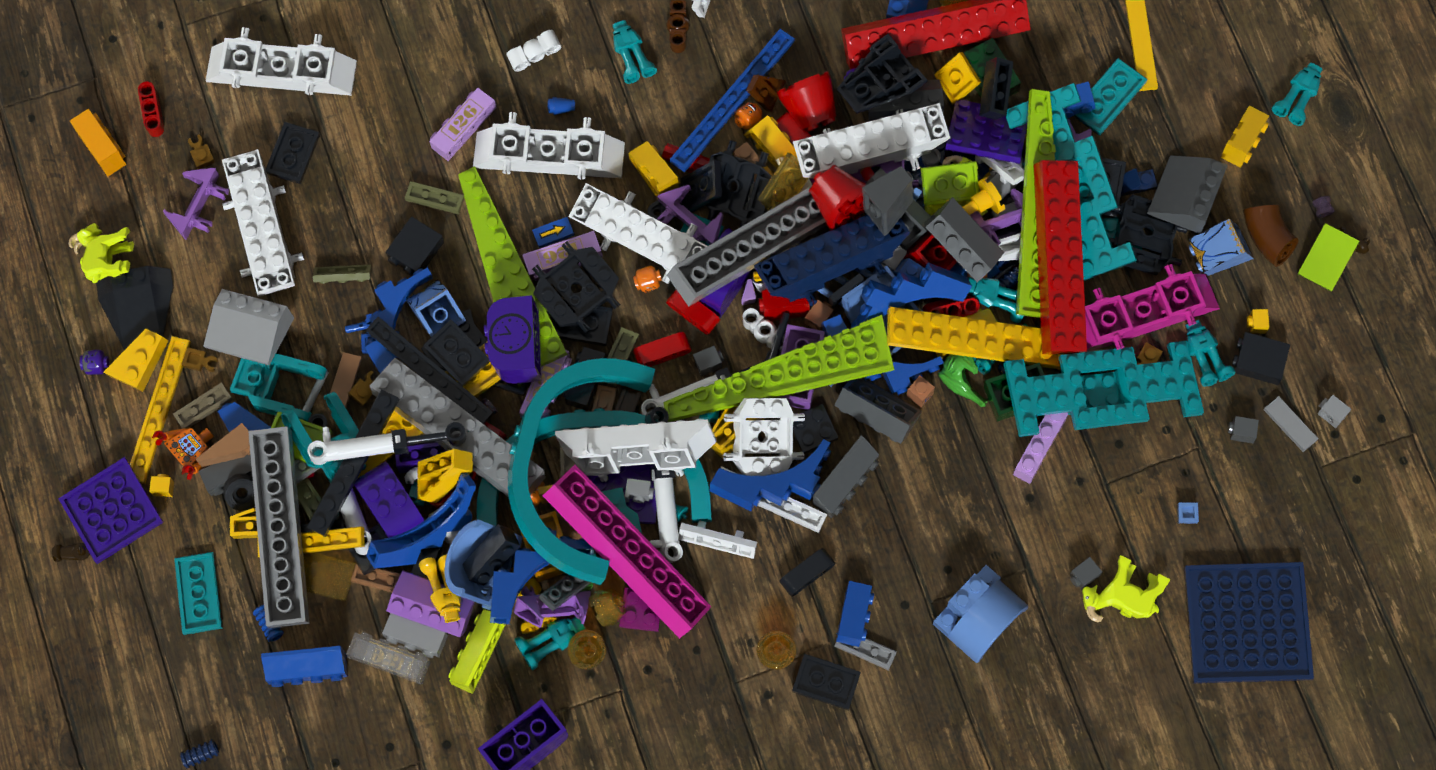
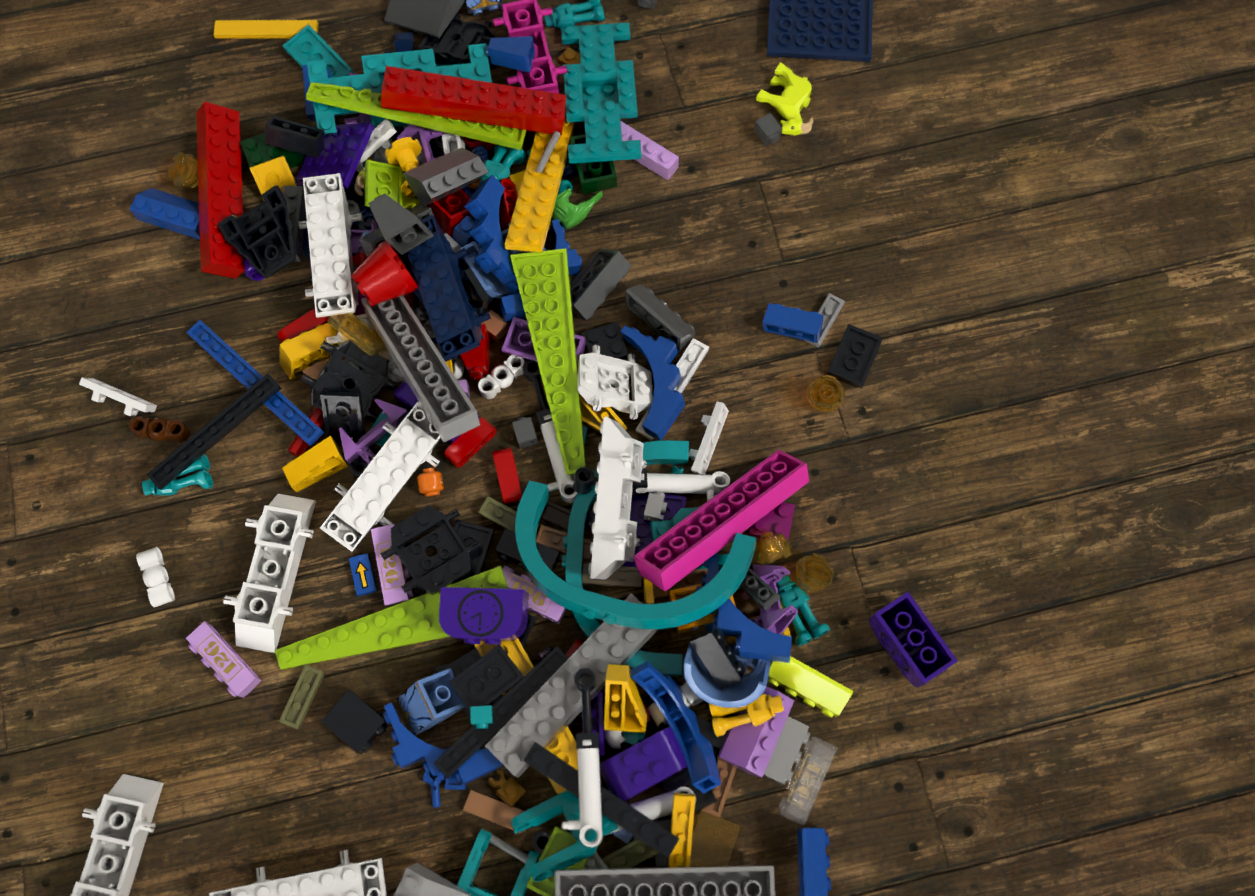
camera: 85 degrees left, 0 degrees up
black plate [265,122,320,184] -> none
olive plate [313,265,372,284] -> none
blue cone [548,97,575,115] -> none
orange head [734,102,762,130] -> none
reddish brown wing [746,75,786,111] -> none
black bar [768,312,790,360] -> none
red cone [777,71,836,133] -> none
black beam [779,548,836,597] -> none
nougat brick [907,376,935,408] -> none
medium blue piece [933,565,1029,663] -> none
medium blue plate [1177,503,1199,524] -> none
none -> black plate [147,373,282,490]
none -> teal plate [470,705,493,729]
none -> blue slope [486,36,535,72]
none -> light grey bar [536,131,560,173]

